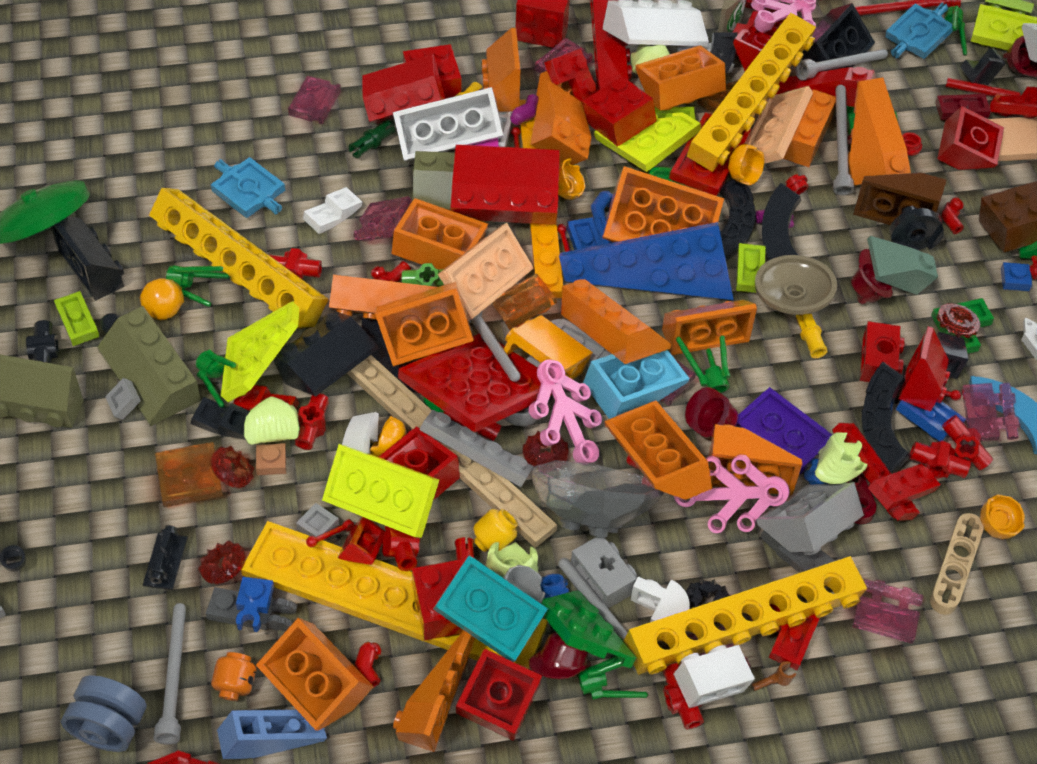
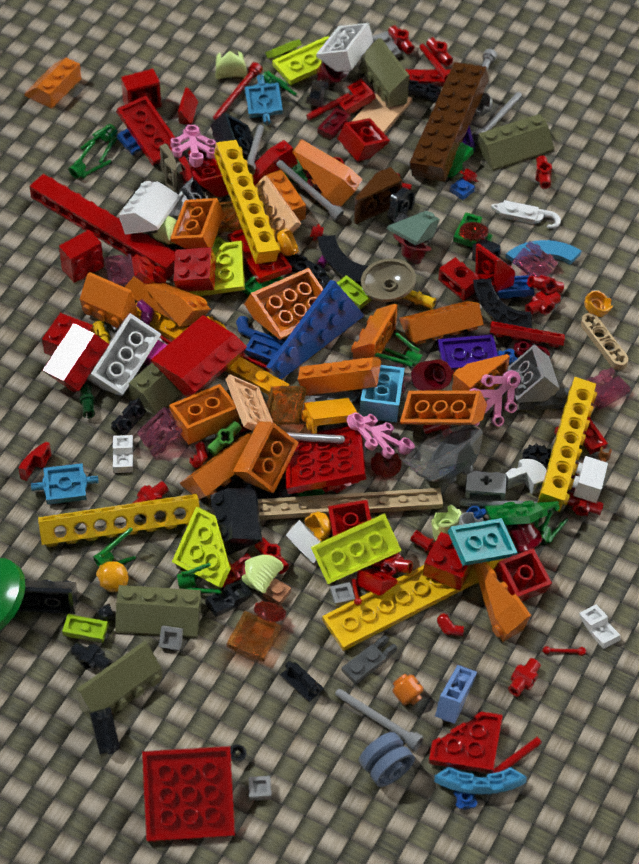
camera: 50 degrees left, 0 degrees up
clear red gear [198,540,246,584] -> none
blue plate [236,577,274,632] -> none
orange slope [256,618,374,731] -> none
clear pink plate [288,76,341,124] -> none
light grey plate [419,410,533,487] -> none
yellow head [473,509,518,552] -> none
yellowish green hair [815,432,867,484] -> none
red plate [868,463,941,510] -> none
none -> red slope [18,442,52,481]
none -> black hinge [111,397,147,435]
none -> orange slope [399,301,484,344]

